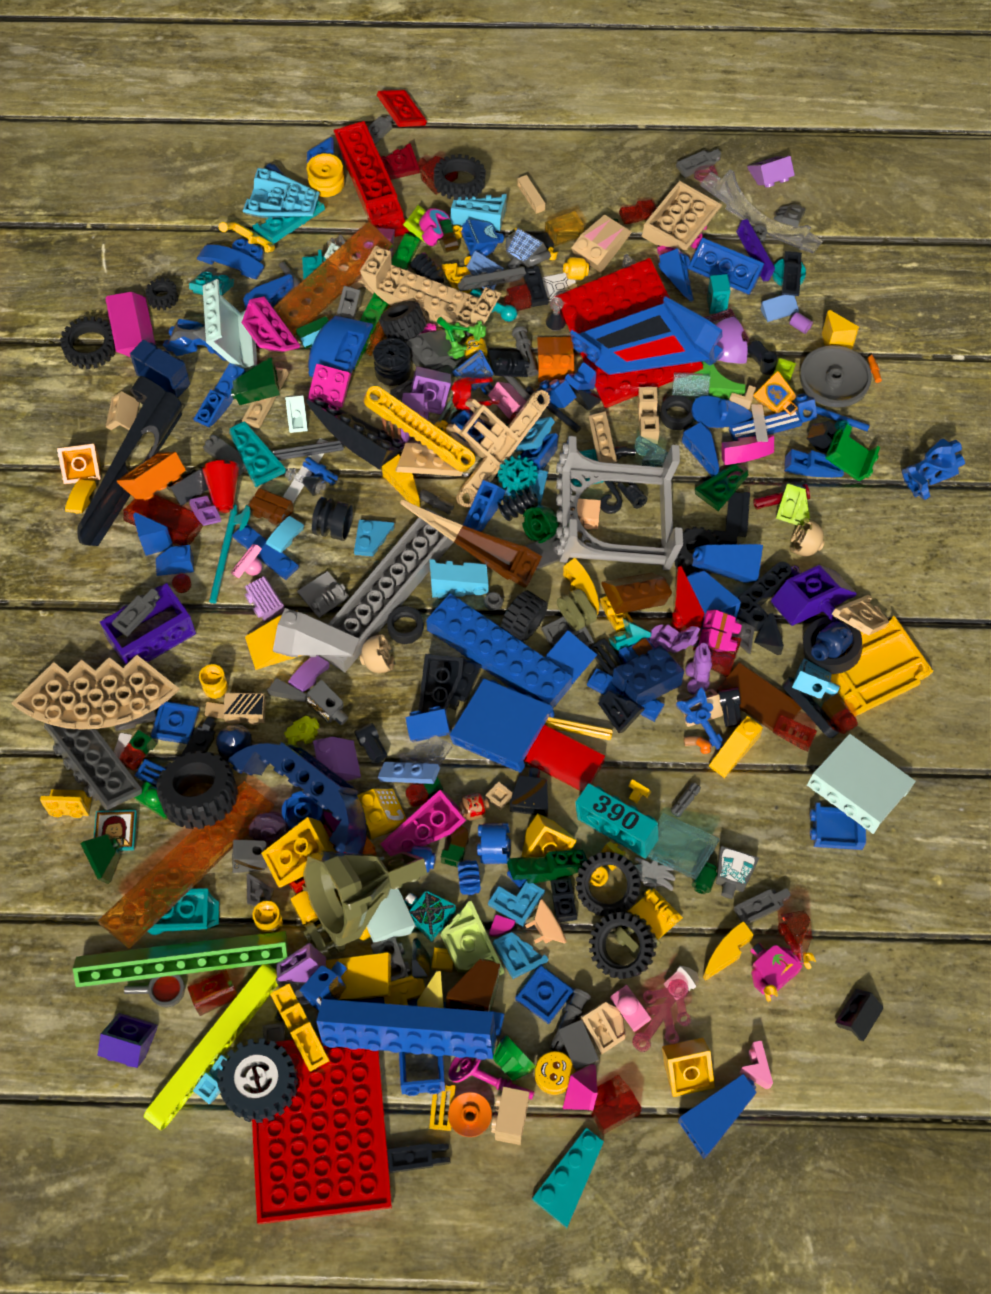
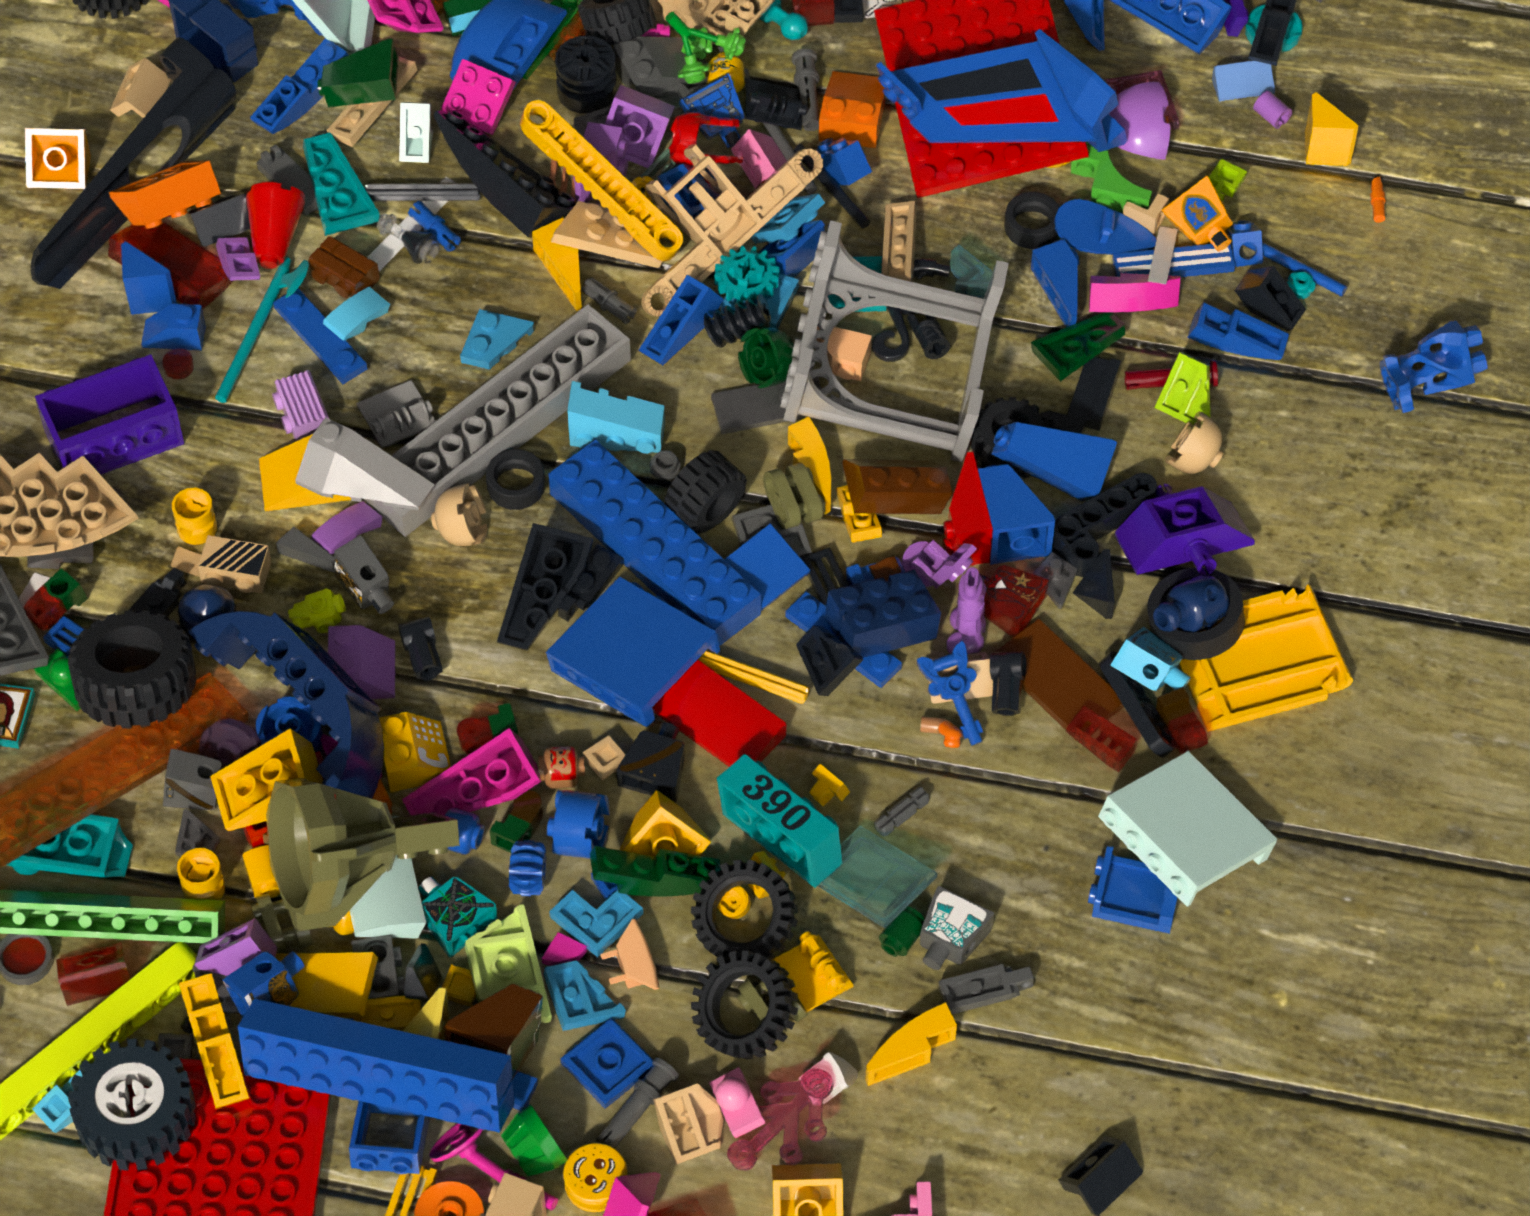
camera: 10 degrees right, 5 degrees down
yellow slope [65,479,96,514] -> none
dark grey hinge [112,588,160,637] -> none
blue tile [151,702,200,744] -> none
bright pink tile [231,544,262,578] -> none
black wheel [312,497,353,541] -> none
medium blue plate [378,762,440,784] -> none
clear wing [398,735,452,766] -> none
reddish brown plate [400,500,542,588] -> none
blue piece [405,706,451,742] -> none
piece [546,297,566,331] -> none
black slope [550,878,577,923] -> none
dark grey panel [559,1020,599,1070] -> none
blue slope [564,362,596,390] -> none
black slope [569,384,601,411] -> none
teal slope [609,618,652,650] -> none
light grey piece [634,857,675,891] -> none
tan arch [637,387,659,444] -> none
clear light blue bracket [672,372,710,399] -> none
dark pink hips [698,610,742,652] -> none
teal brick [707,274,731,314] -> none
yellow slope [709,716,763,778] -> none
black piece [747,340,777,375] -> none
dark pink torso [750,943,816,1002] -> none
clear red slope [778,910,812,963] -> none
dark grey dish [800,346,872,407] -> none
green panel [825,424,881,481] -> none
tan wing [832,594,889,635] -> none

